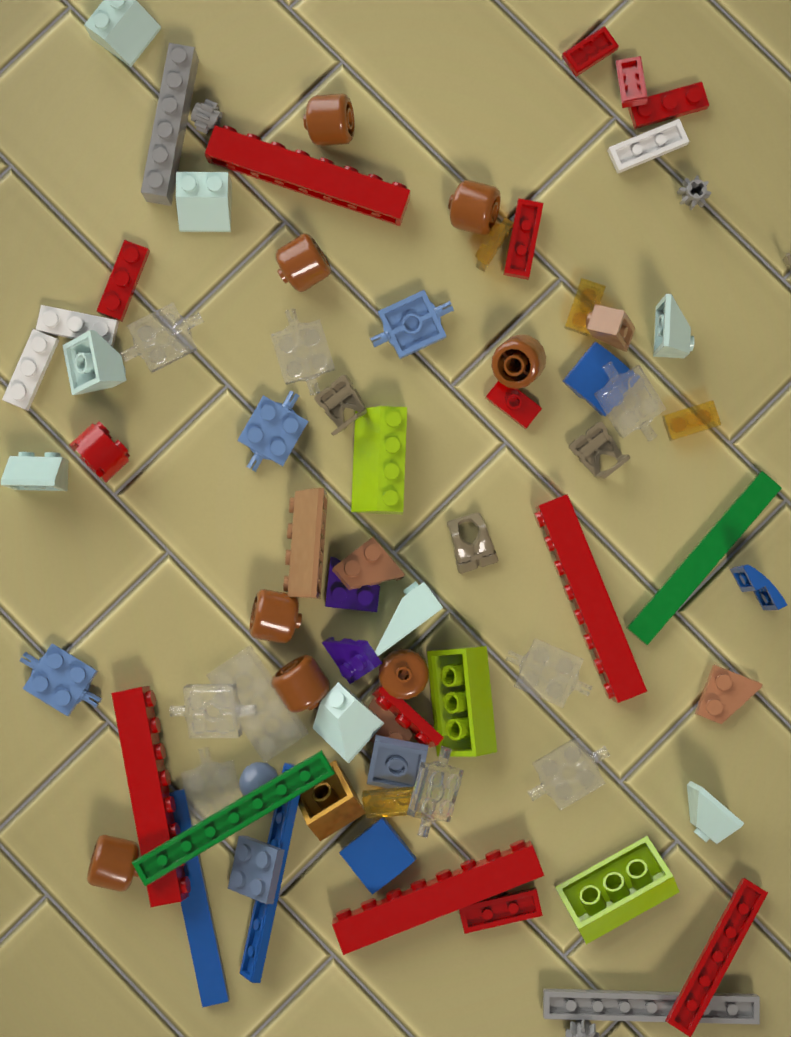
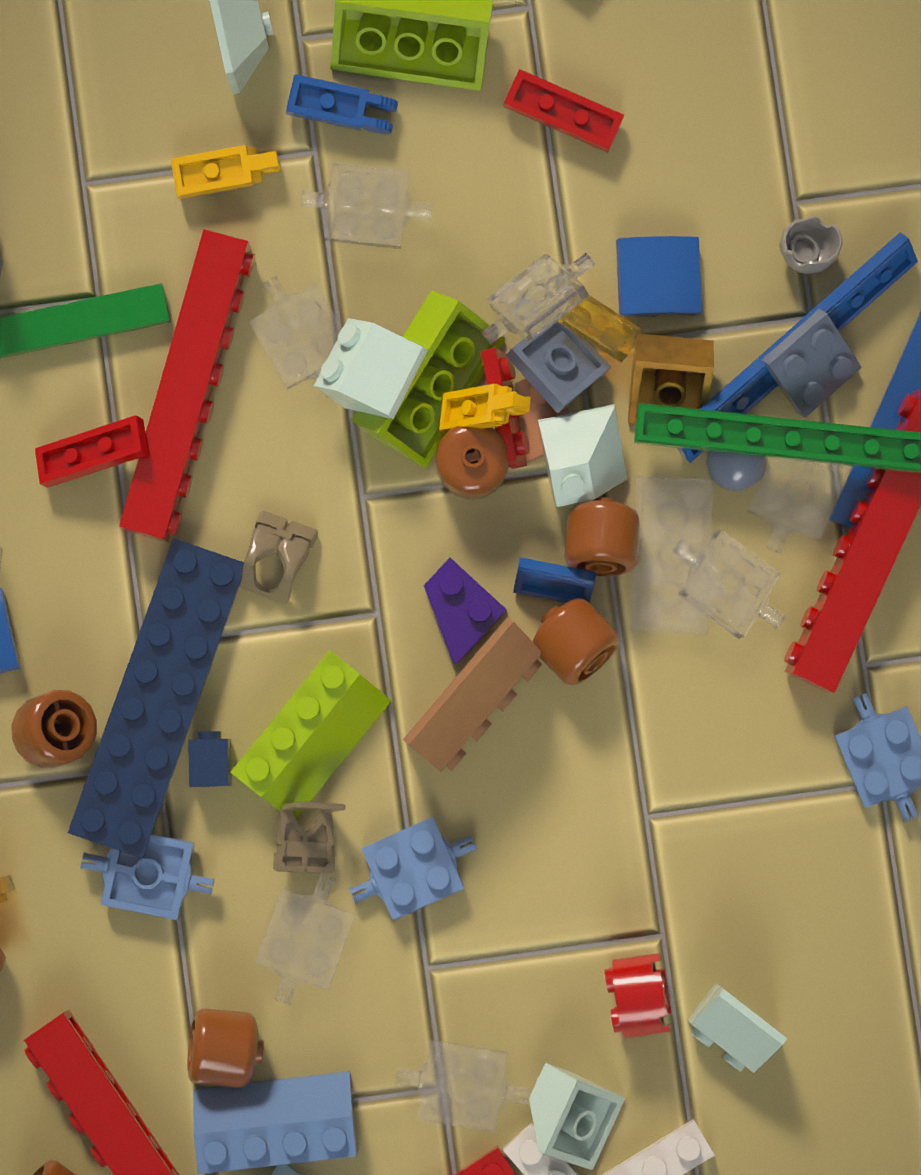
camera: 140 degrees left, 0 degrees up
dark purple wing [322,637,382,684] -> none
nougat wing [332,537,405,590] -> none
red brick [332,840,545,955] -> none
light aqua slope [375,581,443,656] -> none
red plate [485,381,542,429] -> none
dark tan piece [569,422,630,479] -> none
nougat wing [695,665,763,724] -> none
none -> red plate [35,415,149,488]
none -> dark blue plate [67,538,244,859]
none -> yellow hinge [171,145,281,199]
none -> dark blue brick [188,731,232,787]
none -> medium blue slope [193,1071,359,1174]
none -> blue hinge [286,74,399,135]
none -> light aqua slope [314,318,428,419]
none -> yellow hinge [439,383,531,433]
none -> blue tile [513,557,597,603]
none -> light grey hair [779,216,843,274]

